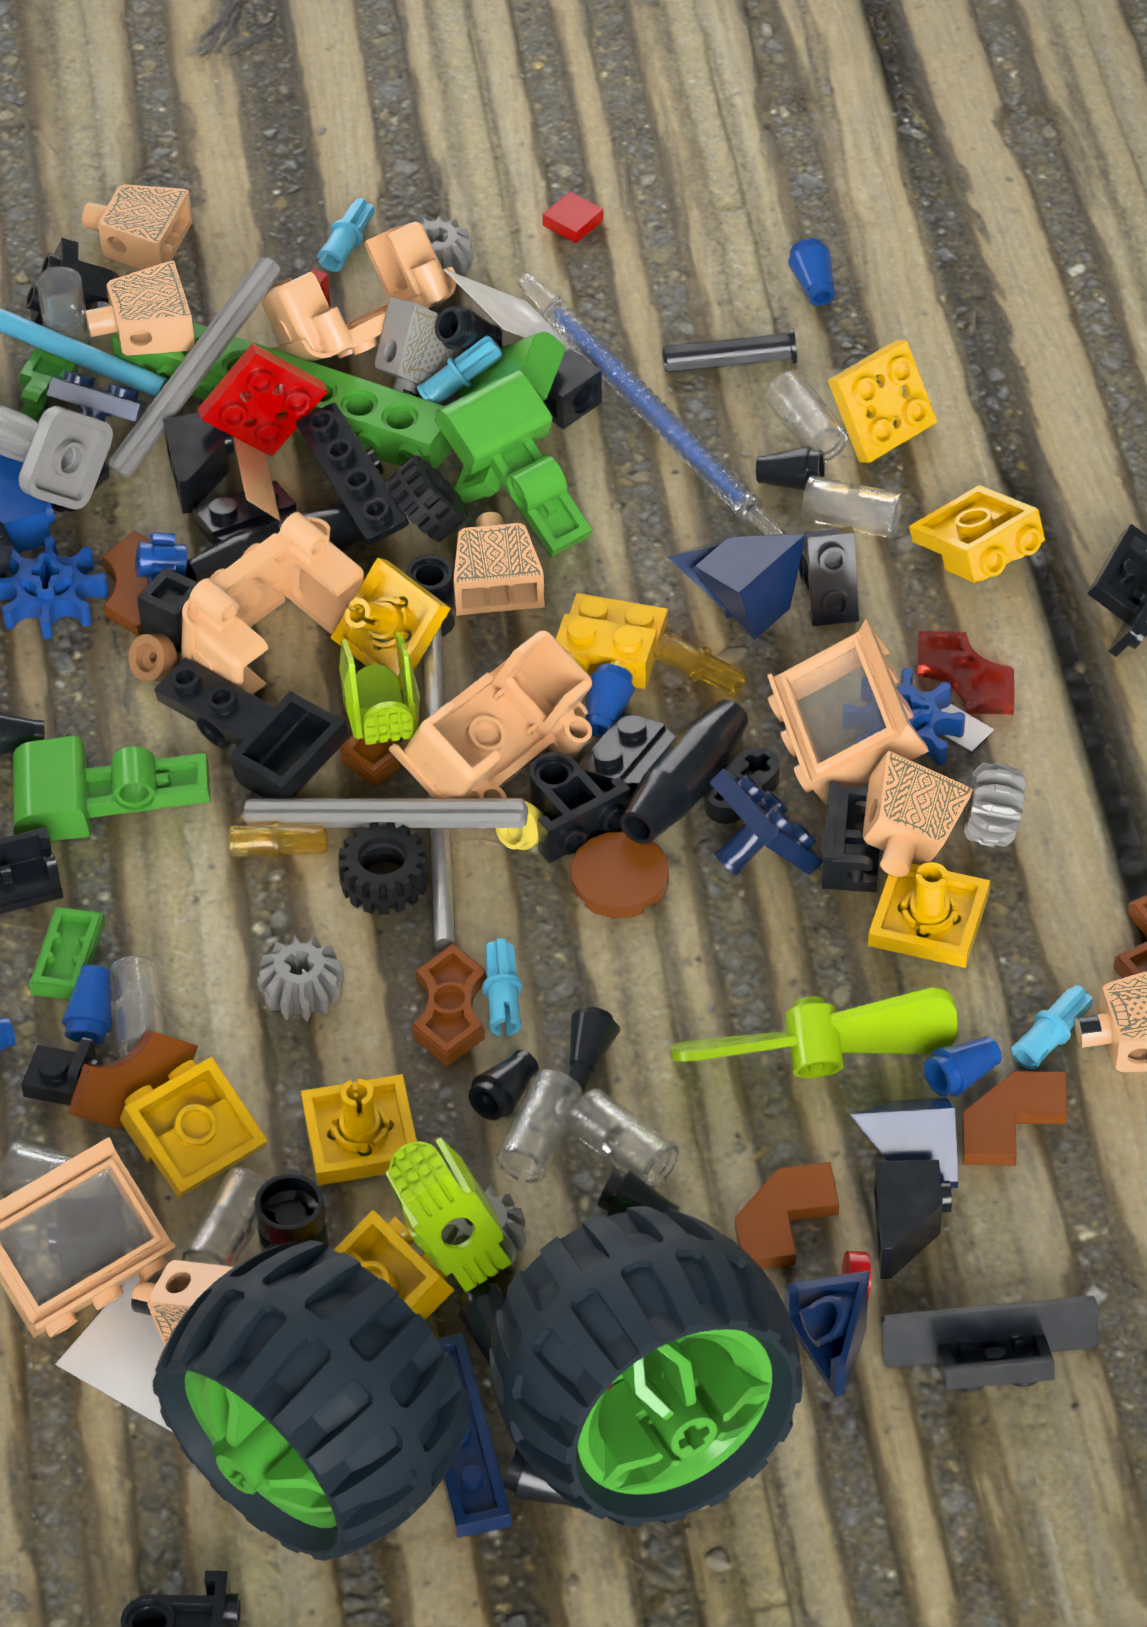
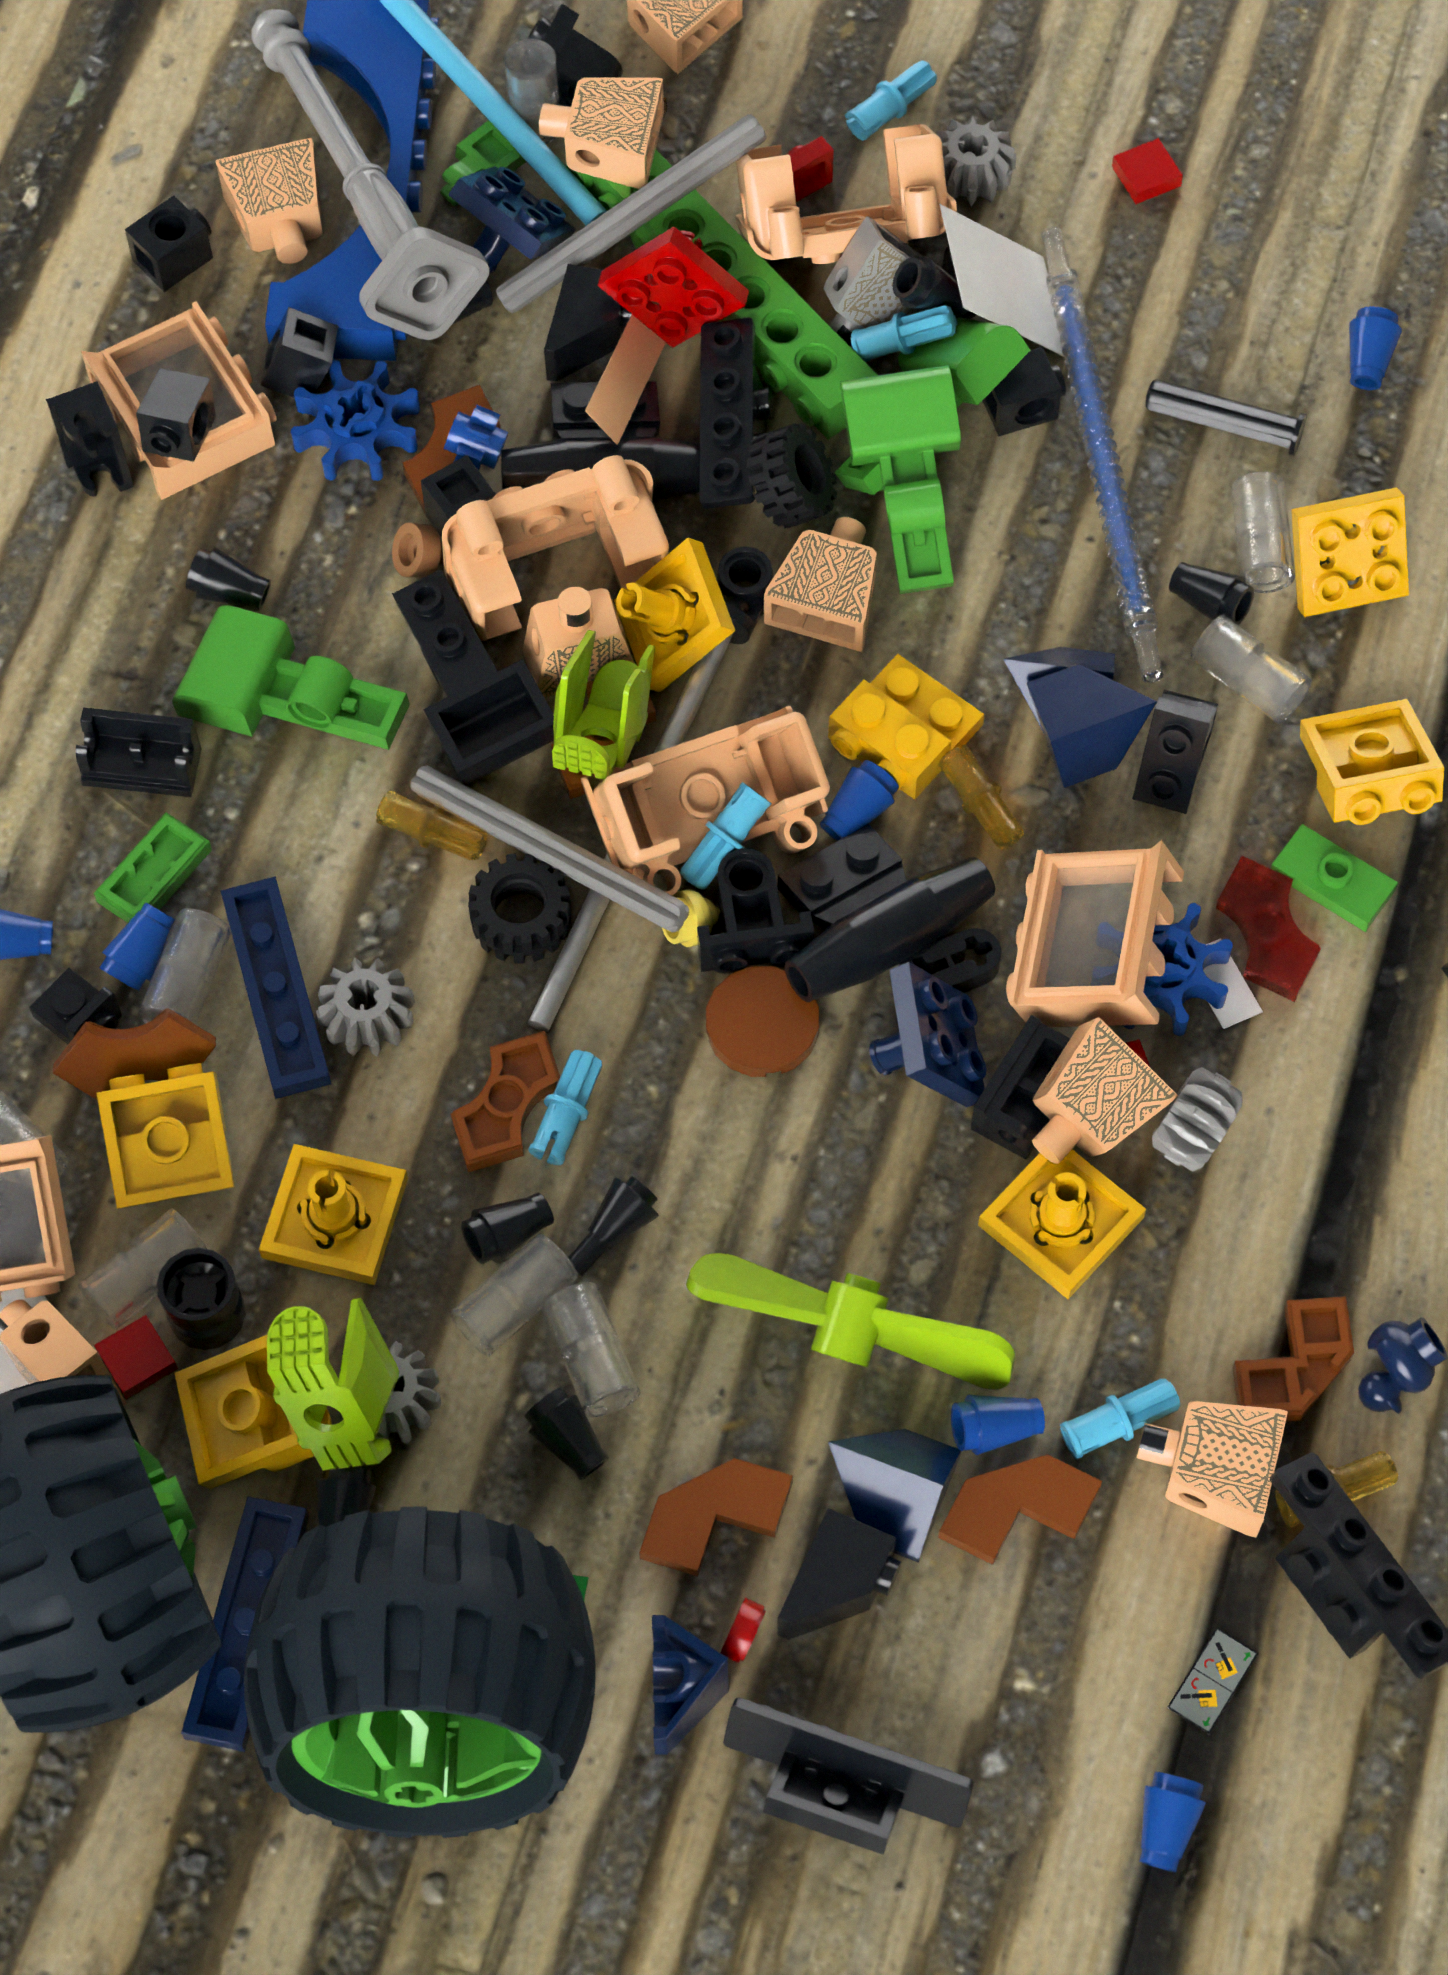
camera: 25 degrees right, 15 degrees up
none -> dark blue plate [221,876,332,1099]
none -> light nougat torso [523,587,635,697]
none -> medium azure axle [680,782,772,890]
none -> bright green plate [1270,824,1398,932]

